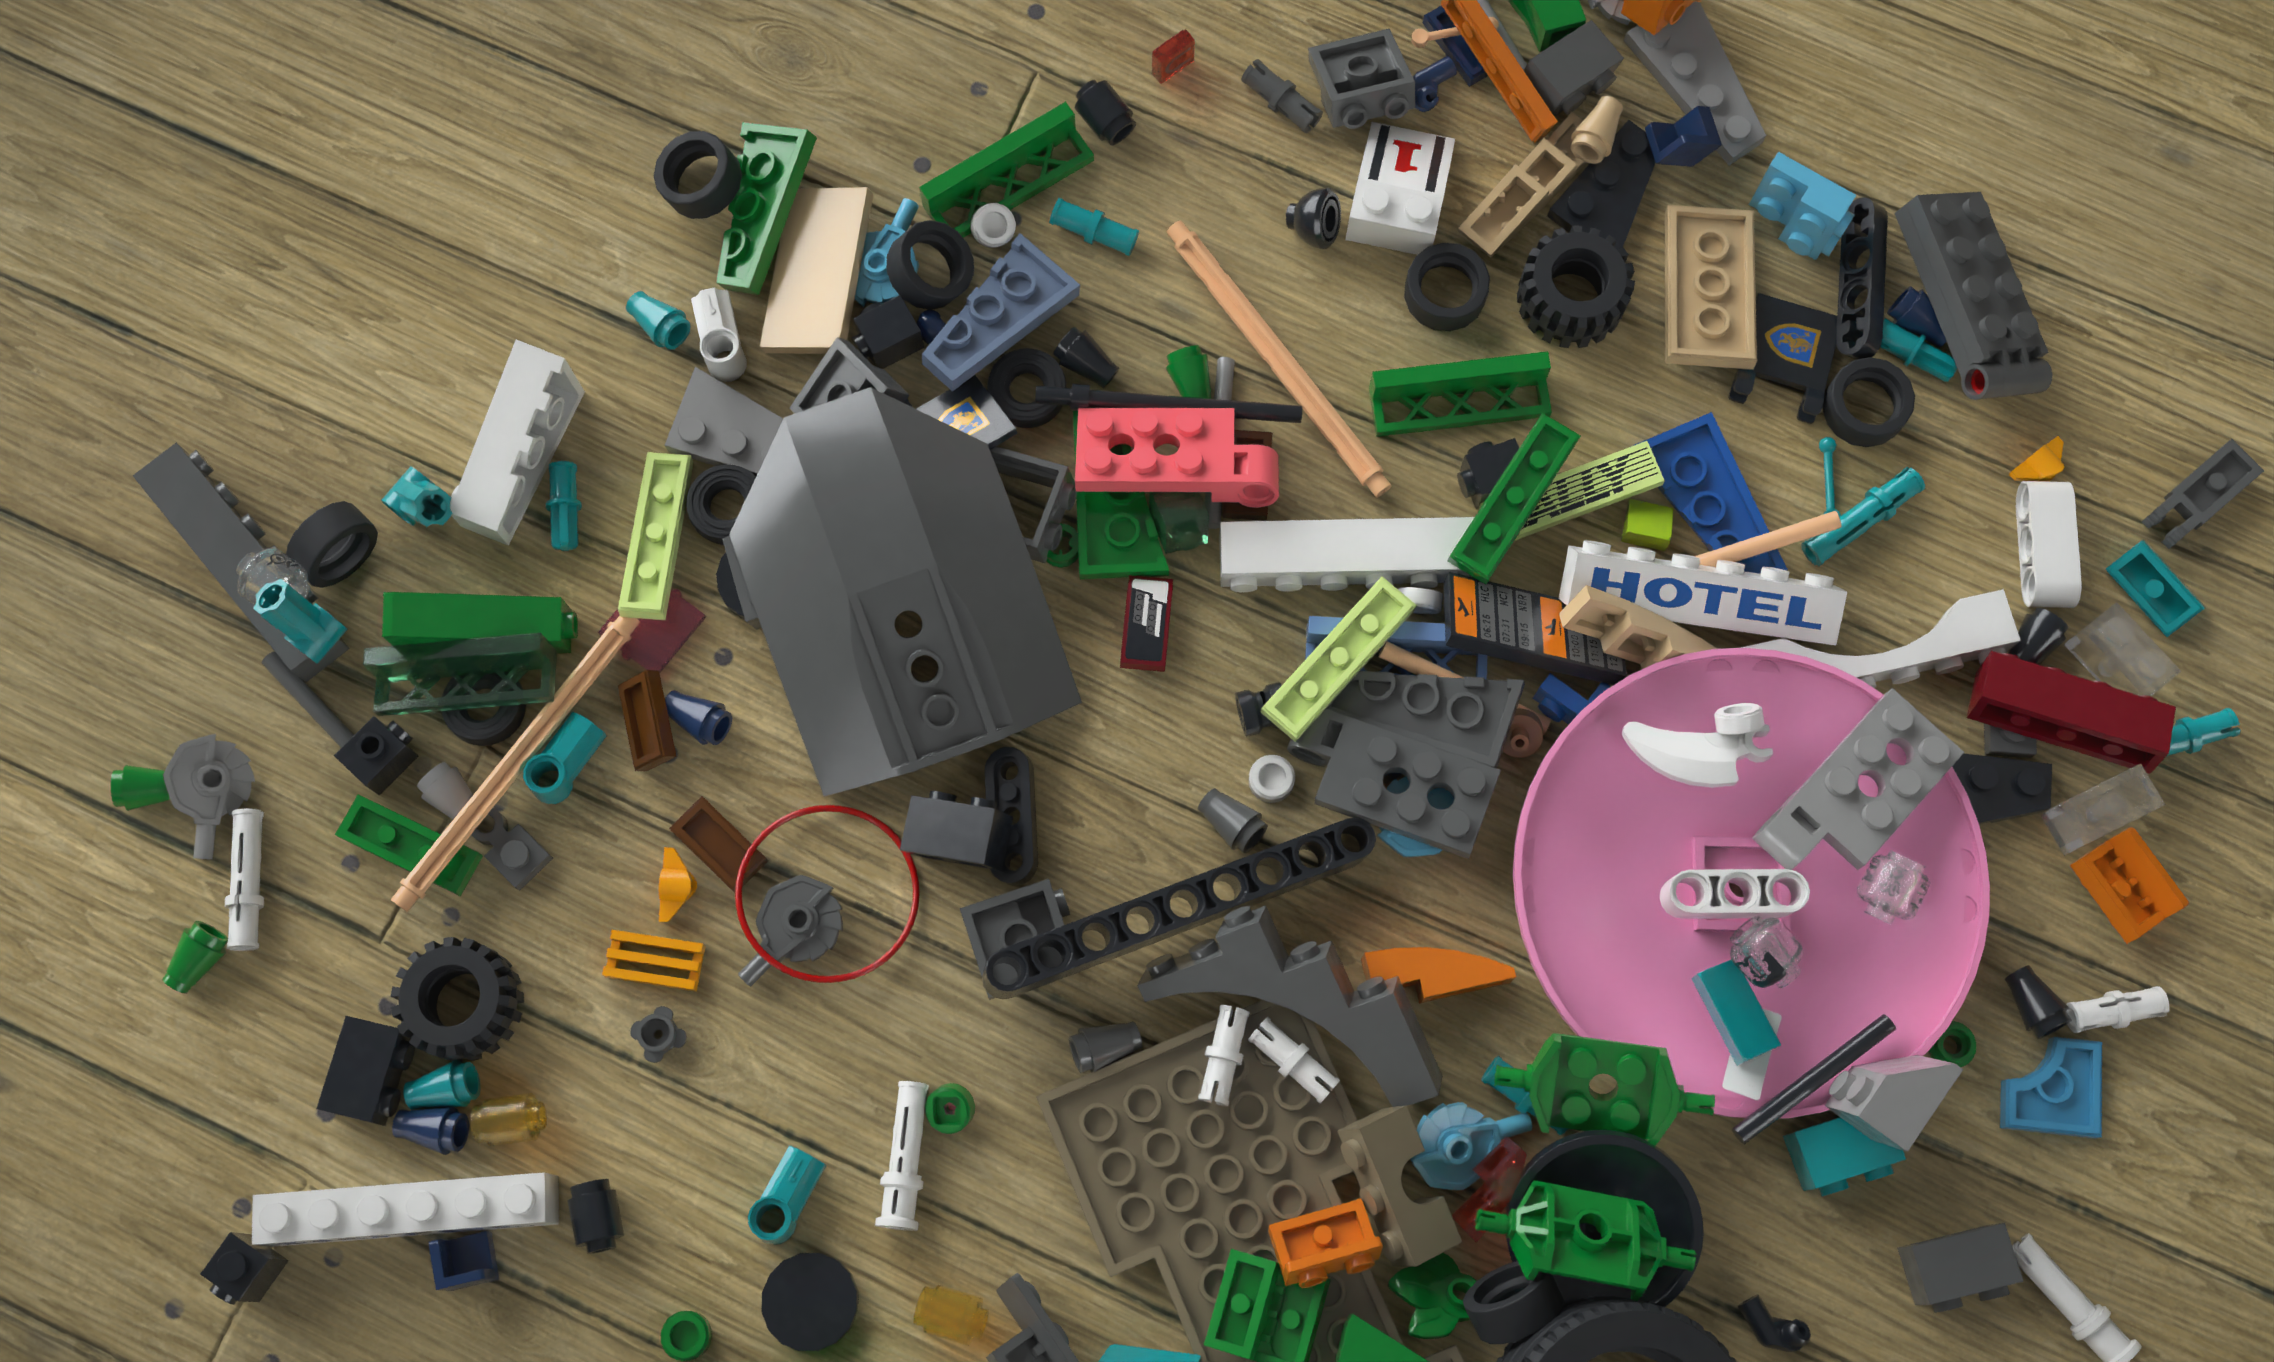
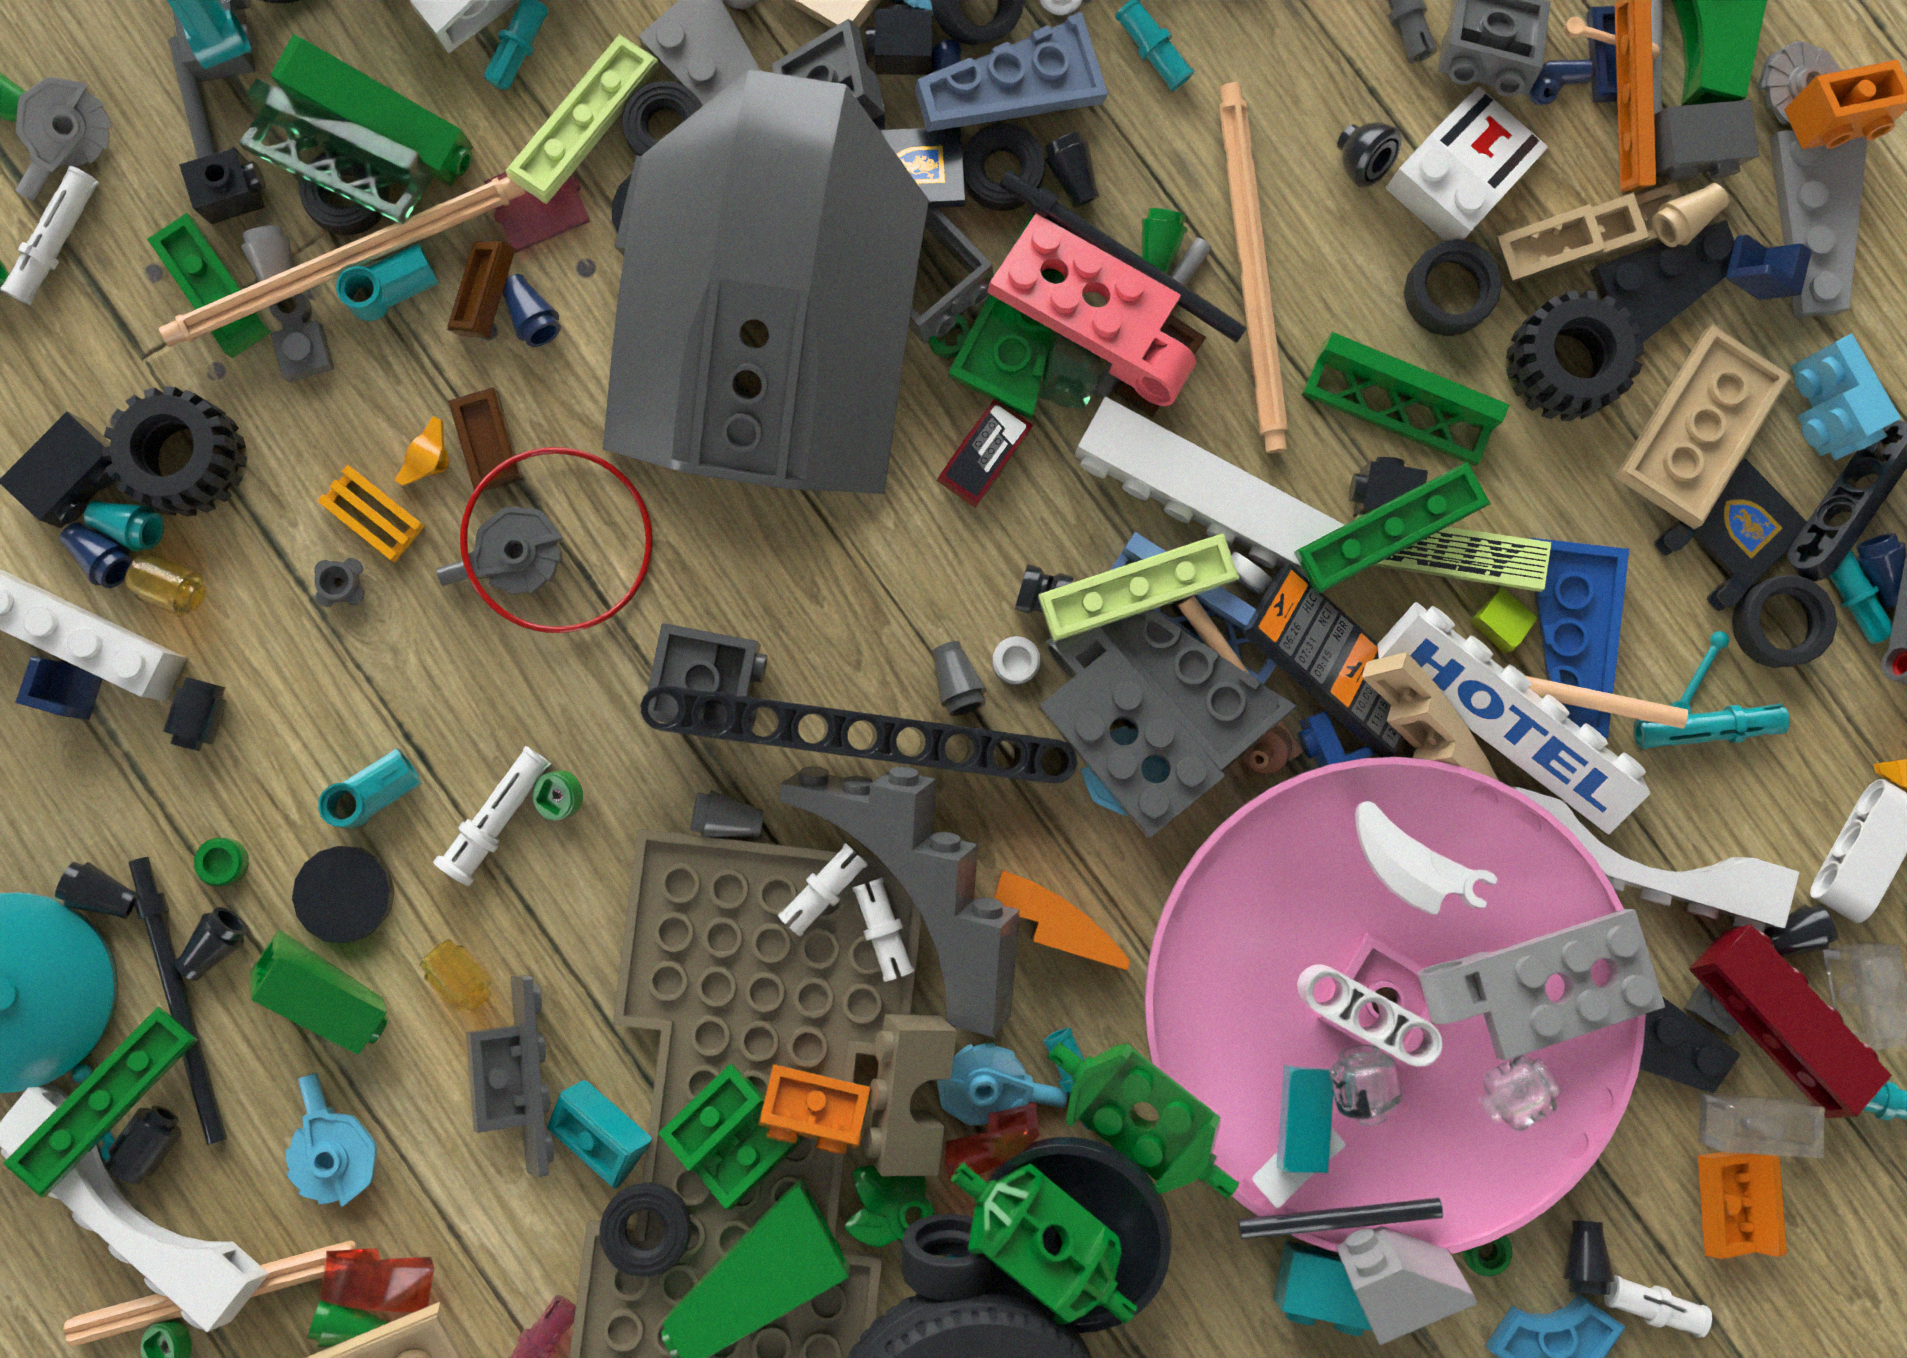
camera: 20 degrees right, 10 degrees up
black brick [900,791,1013,871] -> none
black plate [985,747,1038,886] -> none
white tile [1714,703,1765,735] -> none

